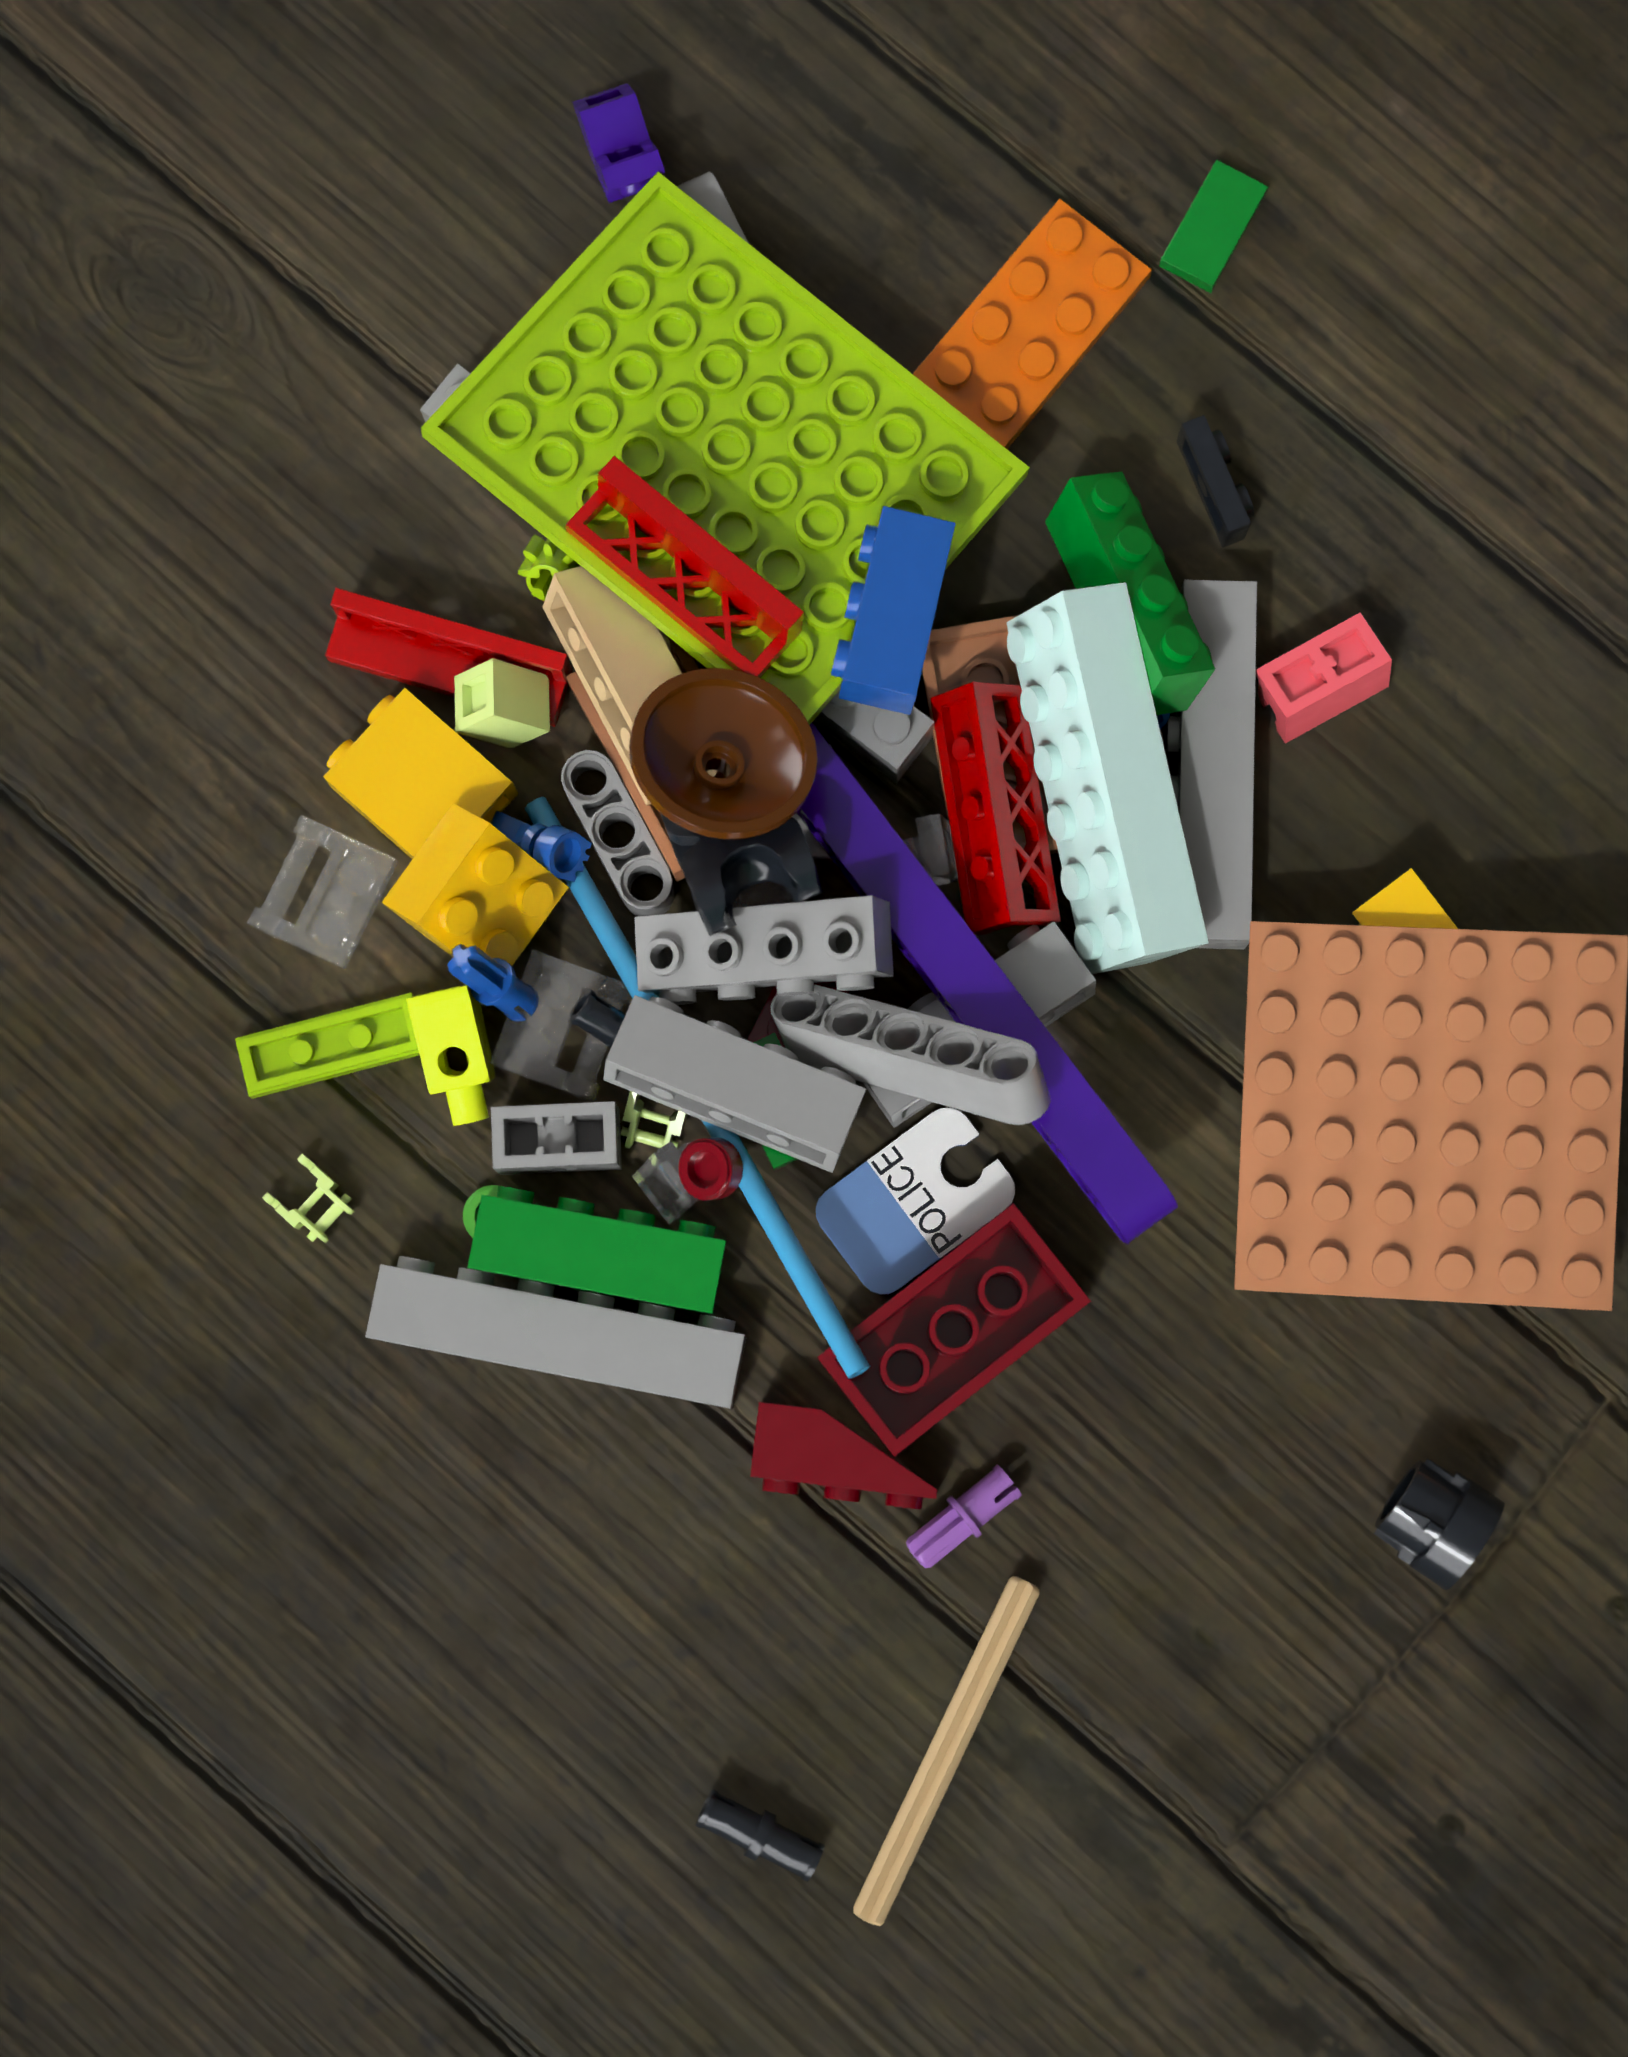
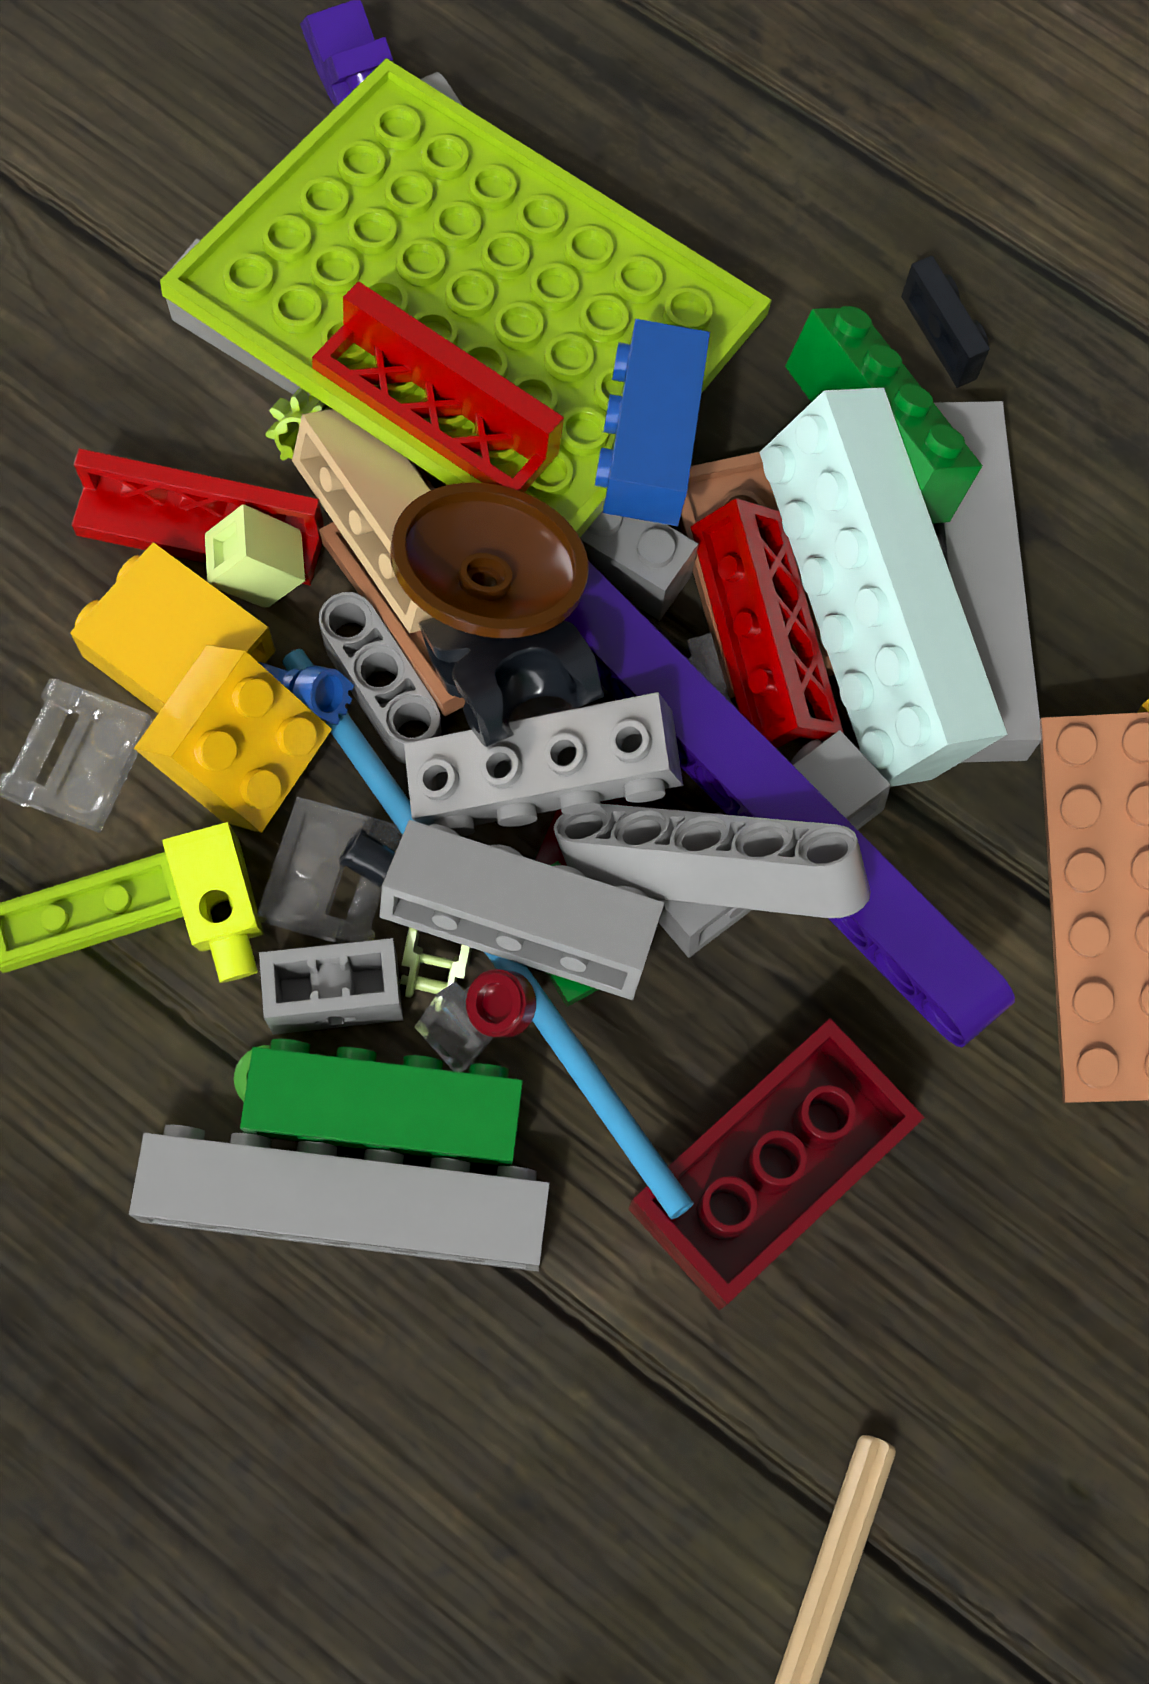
camera: 15 degrees left, 10 degrees down
yellowish green piece [262,1153,355,1243] -> none
blue axle [447,944,539,1022] -> none
dark red slope [750,1402,937,1510] -> none
piece [816,1108,1015,1295] -> none
medium lavender axle [906,1465,1022,1568] -> none
orange plate [913,198,1152,449] -> none
green tile [1159,160,1268,293] -> none
coral hinge [1256,613,1392,744] -> none

